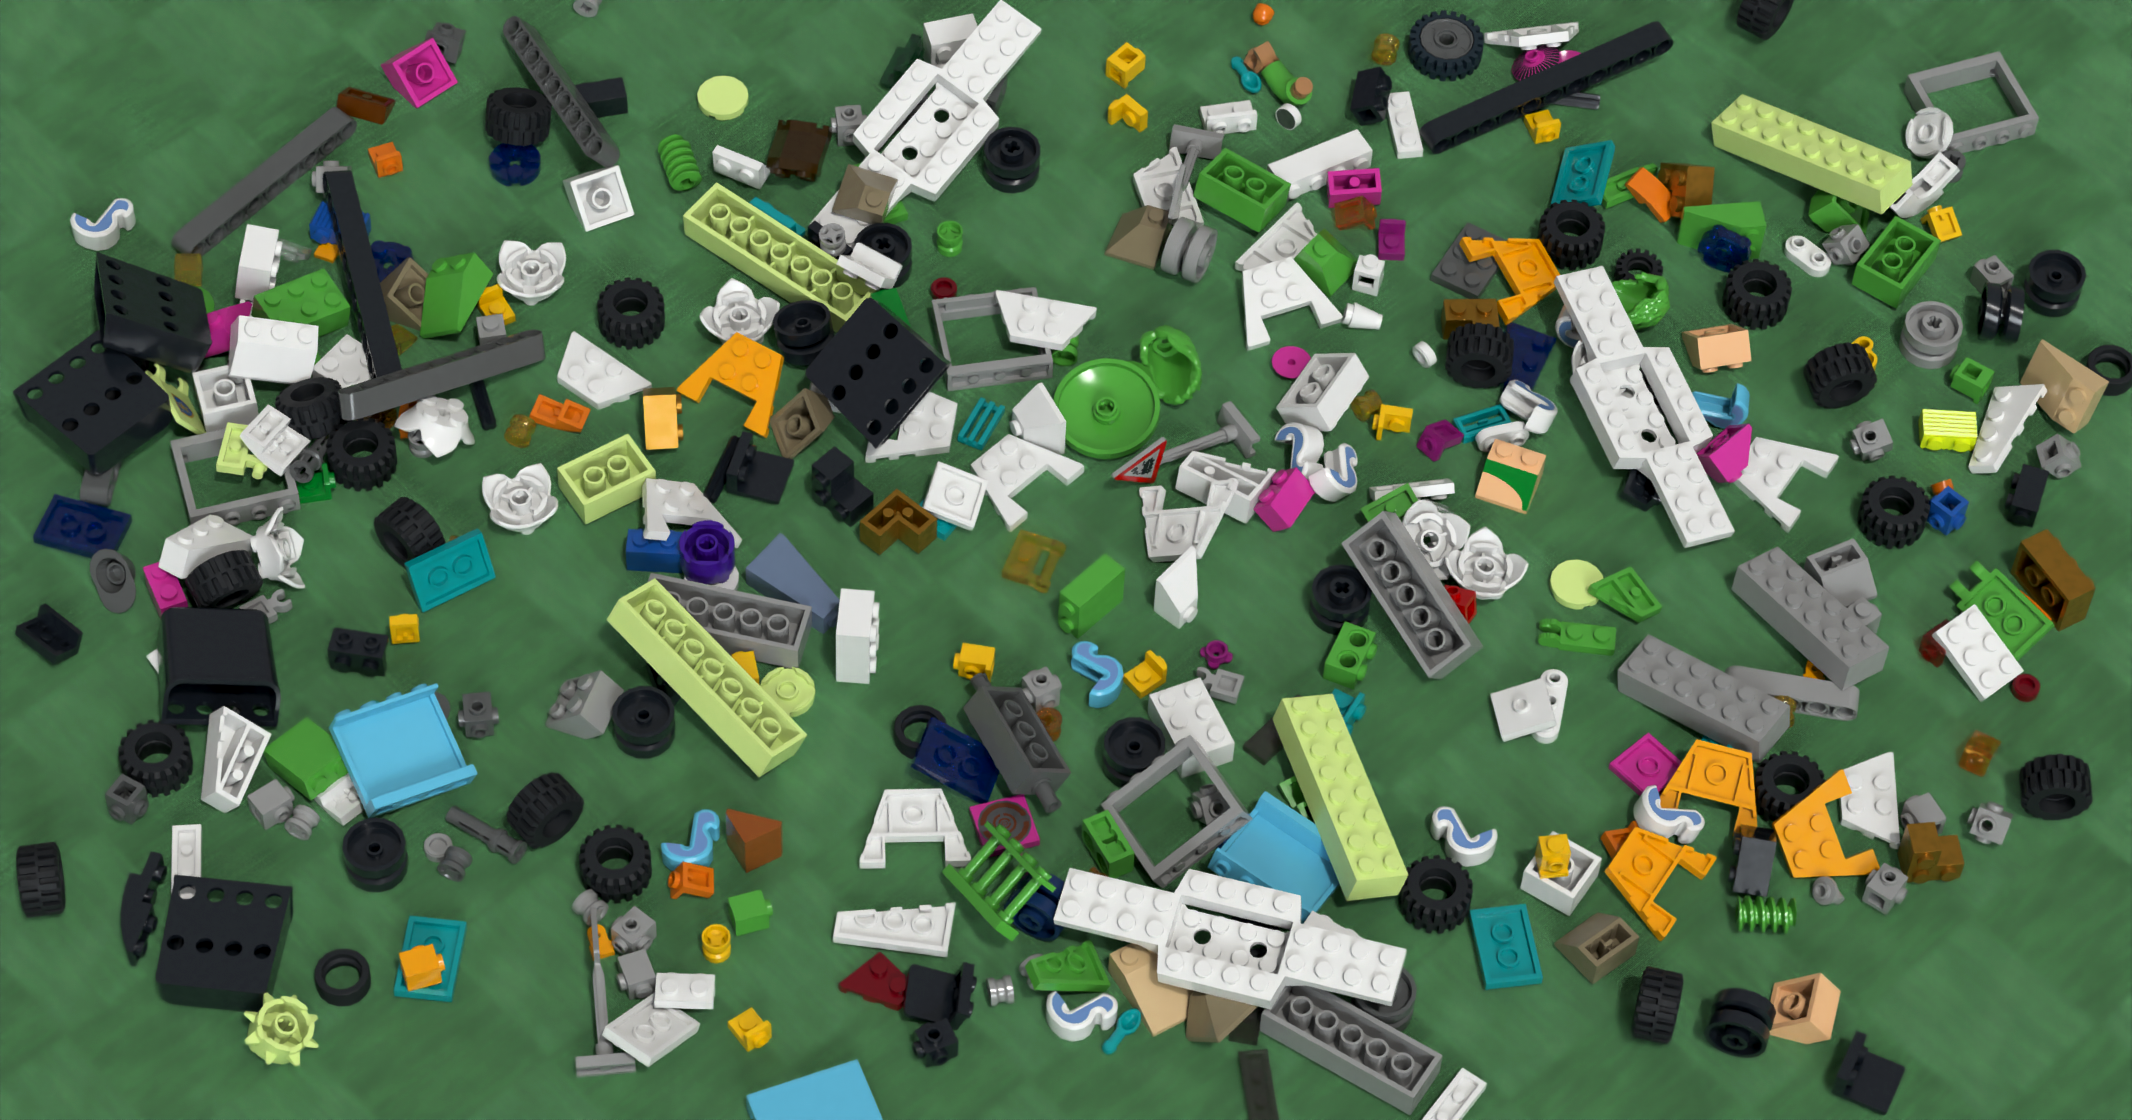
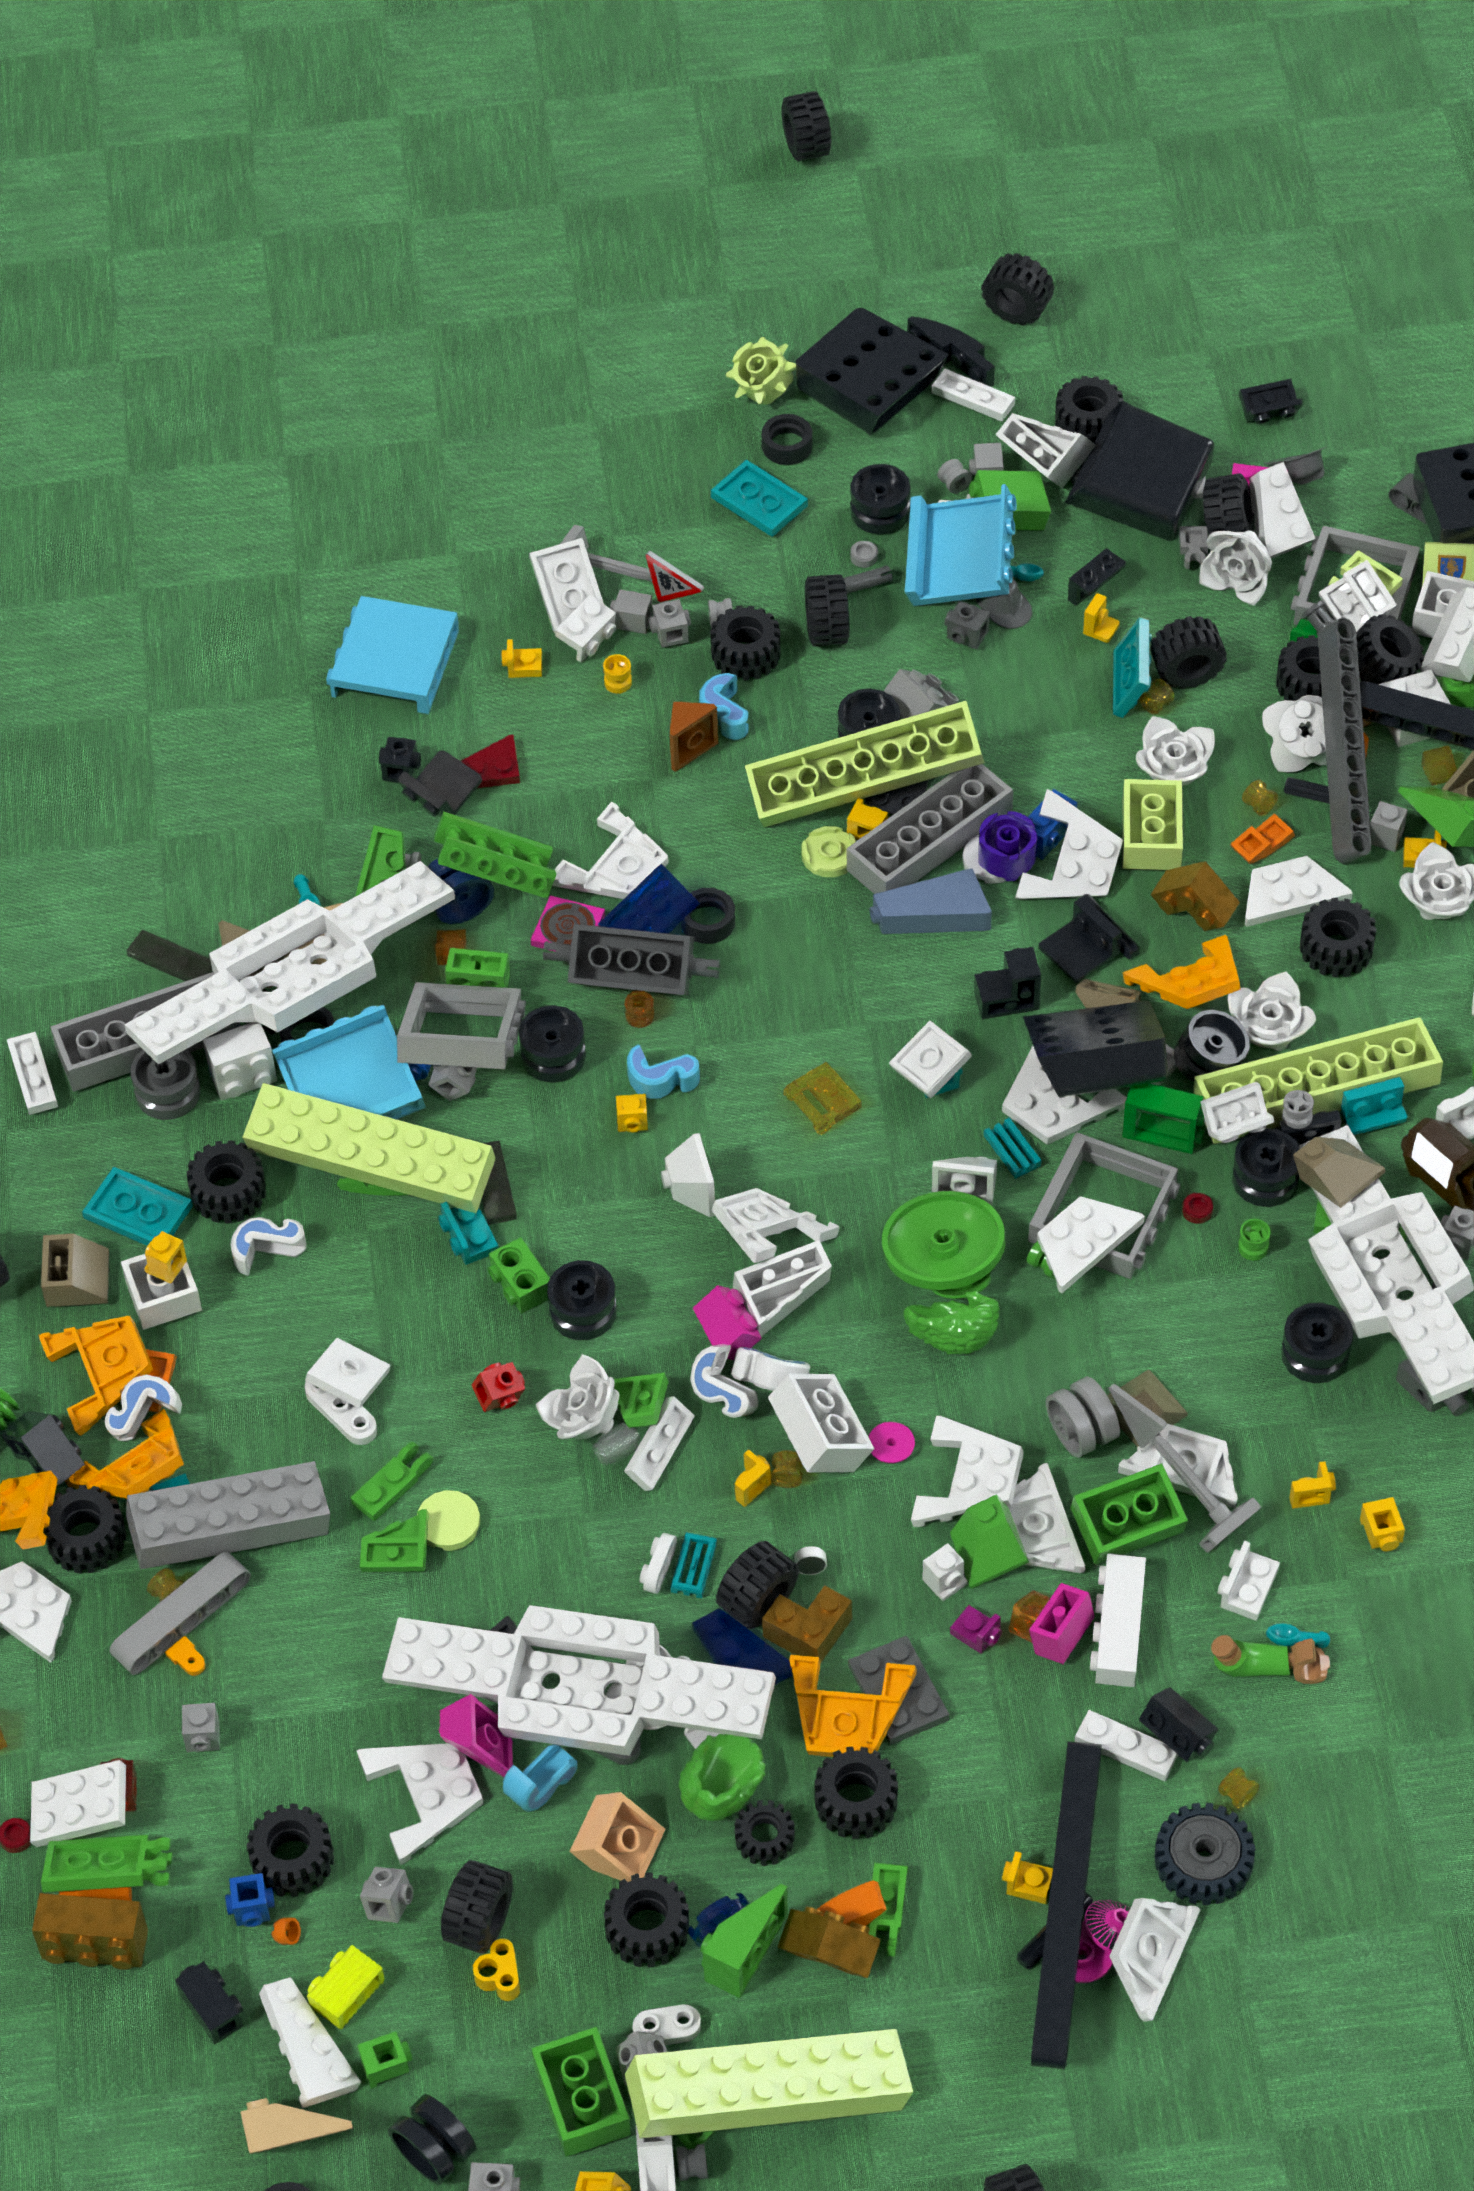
camera: 130 degrees right, 0 degrees up
clear blue plate [33,494,132,558] -> none
dark grey brick [105,774,149,825] -> none
light orange brick [399,944,445,992] -> none
dark grey wheel [437,846,473,882] -> none
light orange piece [587,924,615,961] -> none
orange bracket [668,862,714,899] -> none
bright green brick [728,889,773,936] -> none
white wing [833,902,956,957] -> none
white brick [836,588,880,684] -> none
pearl gold brick [860,489,937,555] -> none
yellow brick [953,643,996,683] -> none
white wing [970,434,1084,532] -> none
light grey wheel [986,974,1014,1007] -> none
light grey brick [1022,666,1062,715] -> none
white animal [1046,991,1118,1042] -> none
bright green brick [1058,553,1125,639] -> none
light grey piece [1111,401,1260,483] -> none
white brick [1148,677,1235,779] -> none
light grey plate [1193,667,1245,704] -> none
magenta plate [1200,640,1233,669] -> none
orange hinge [1253,3,1275,25] -> none
tile [1275,103,1301,130] -> none
light grey brick [1341,511,1483,679] -> none
white cone [1342,302,1383,330] -> none
magenta bracket [1417,419,1464,462] -> none
white brick [1445,527,1529,600] -> none
light nougat slope [1475,439,1546,514] -> none
white animal [1499,380,1558,434] -> none
teal plate [1550,140,1616,207] -> none
dark pink tile [1608,732,1682,796] -> none
light grey brick [1731,547,1889,691] -> none
light grey slope [1803,538,1877,608] -> none
light grey wheel [1899,301,1963,369] -> none
light grey brick [2036,434,2082,479] -> none

